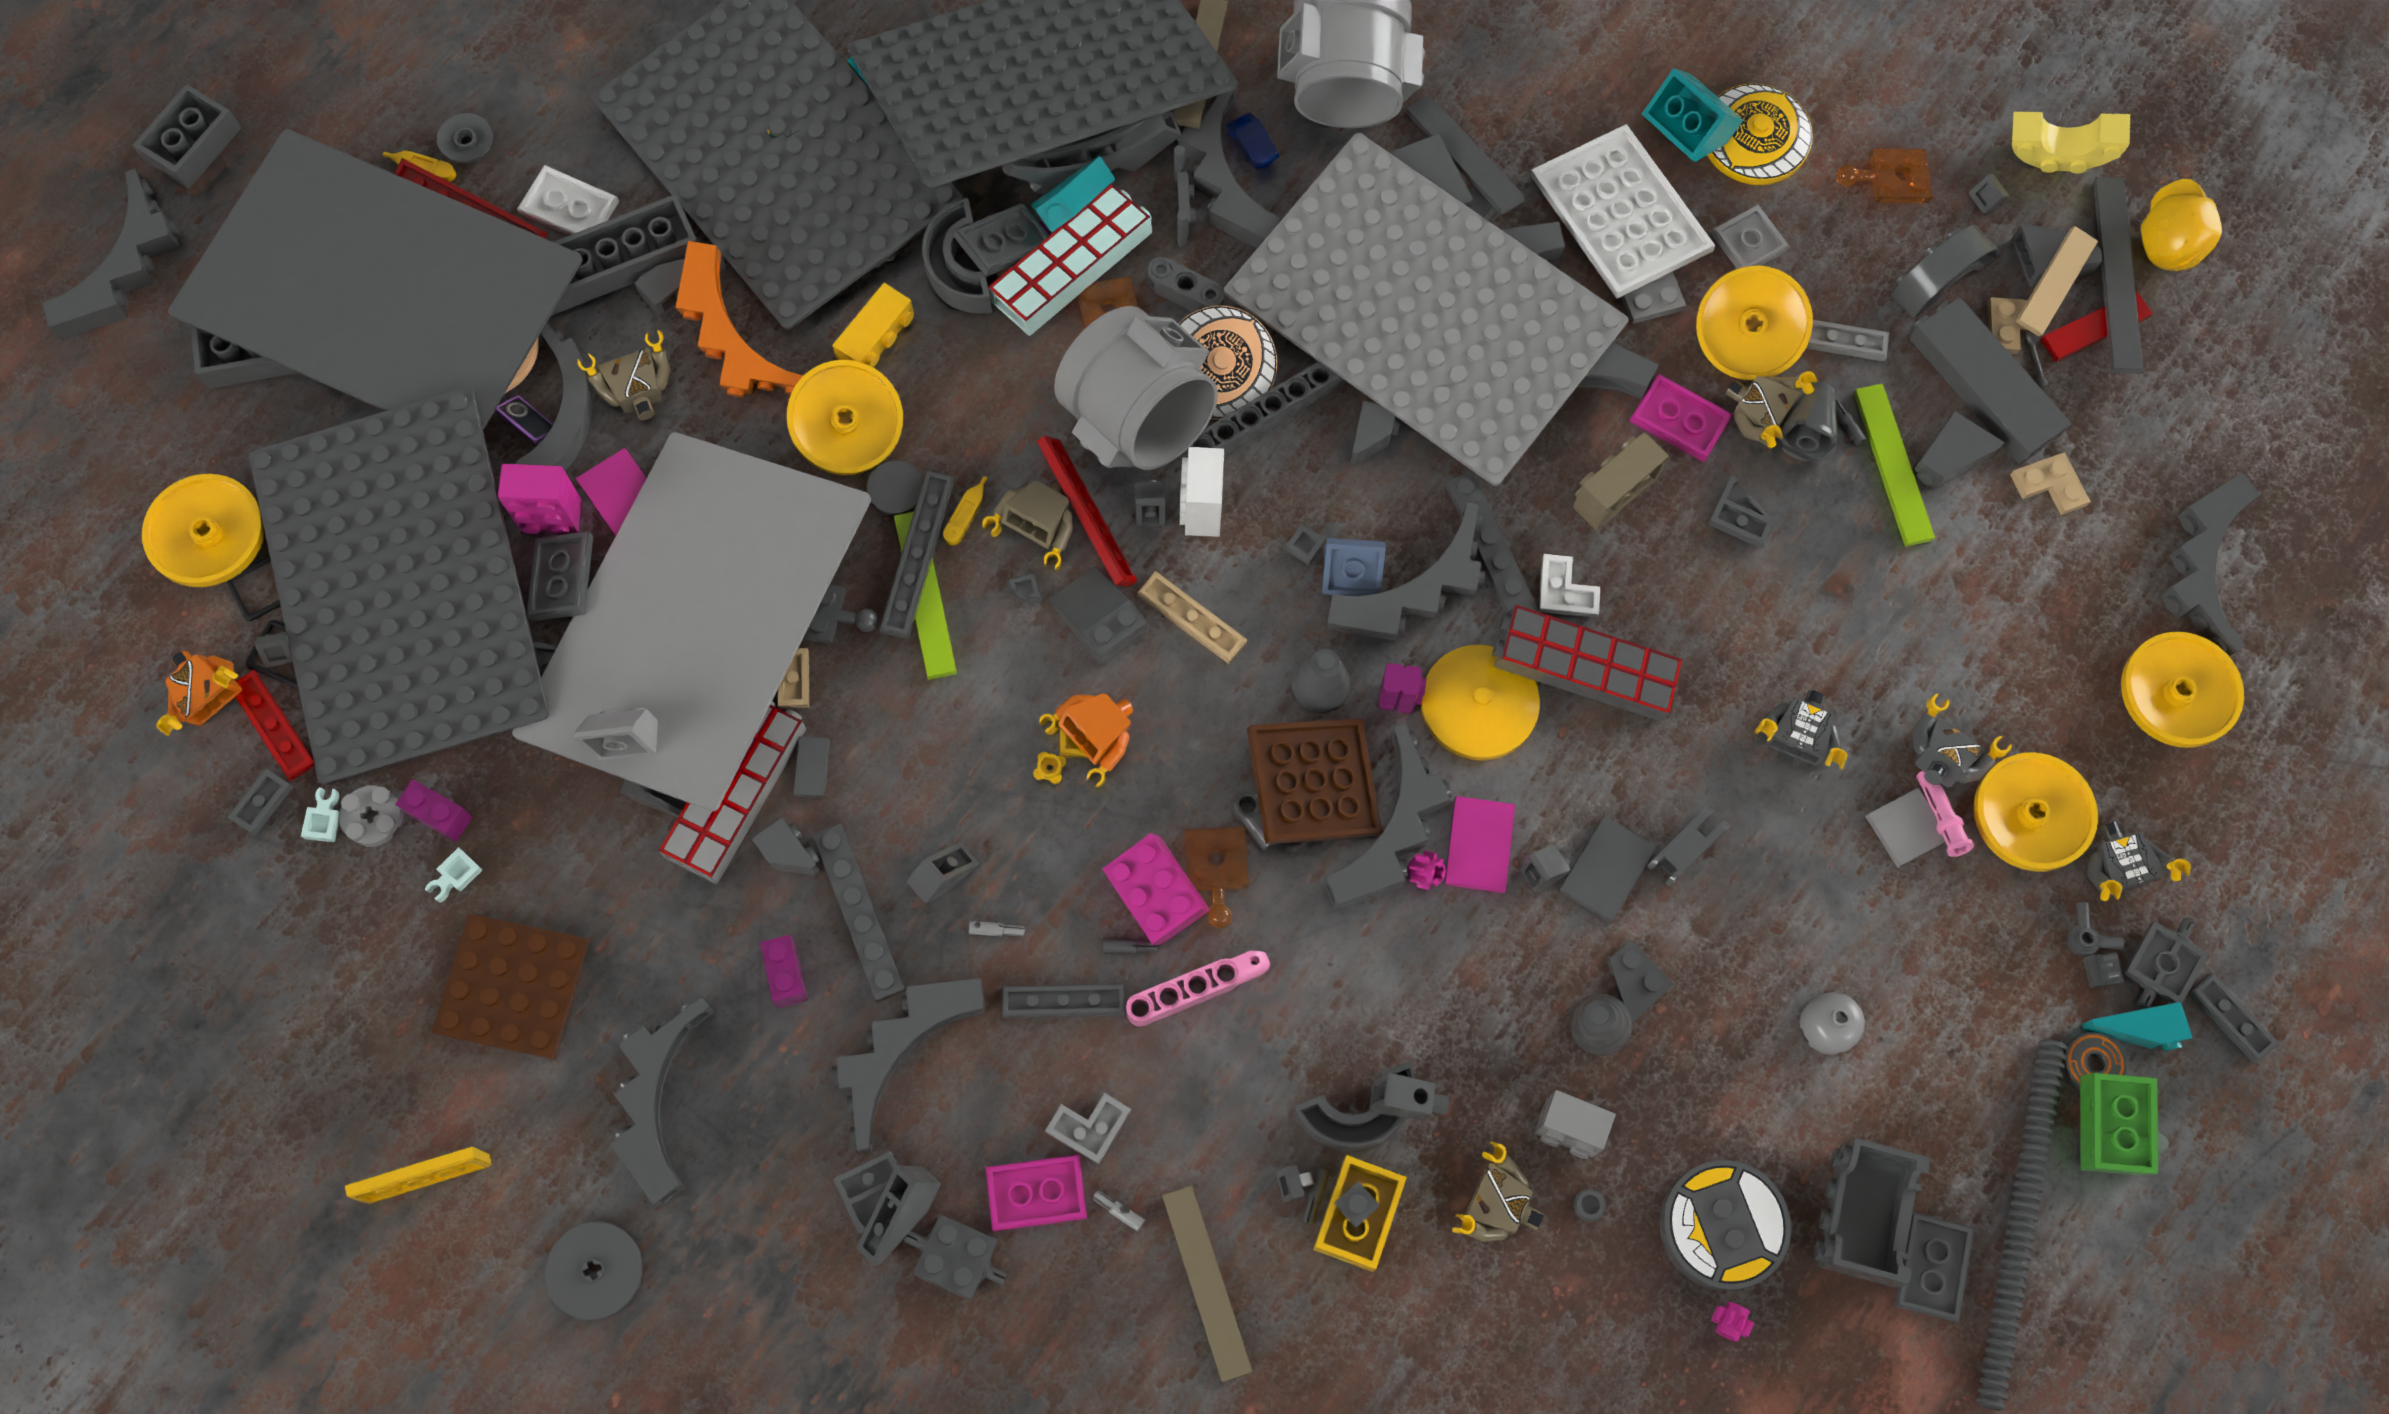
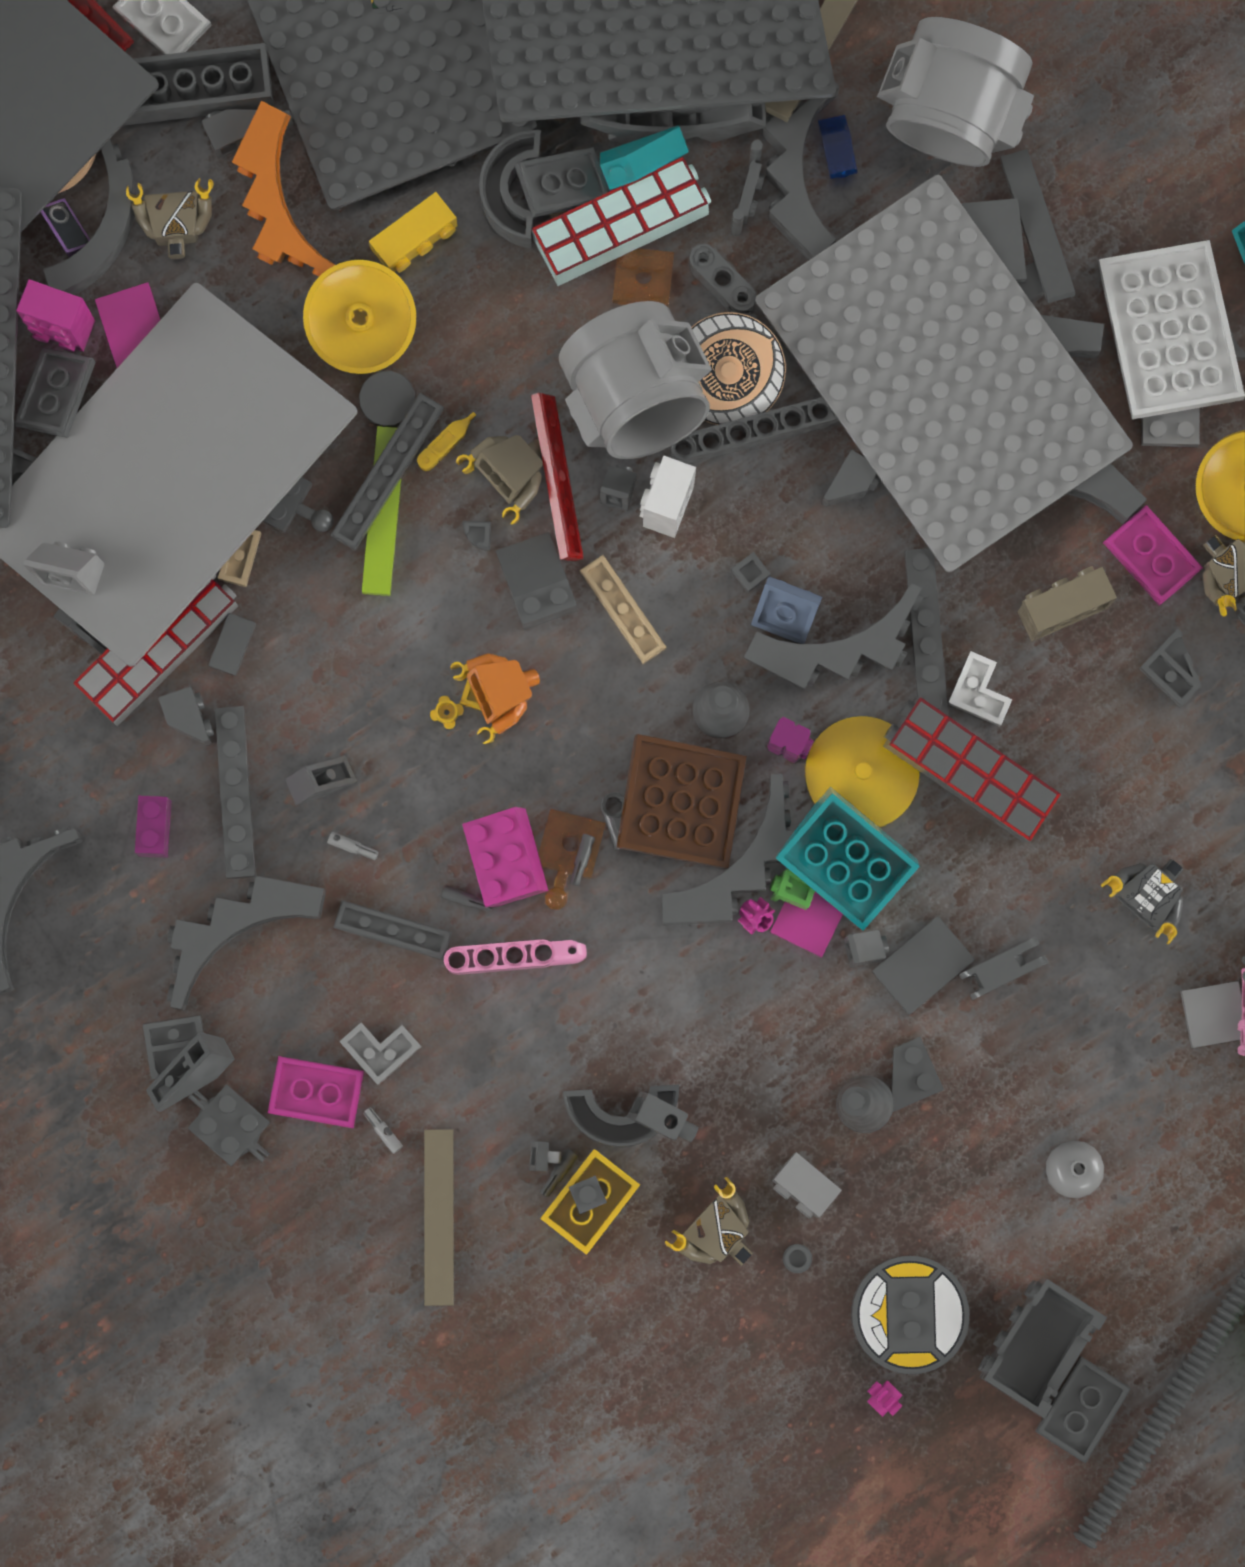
camera: 20 degrees right, 10 degrees up
none -> dark grey piece [570,834,595,886]
none -> bright green bracket [770,869,815,910]
none -> teal slope [775,787,920,931]

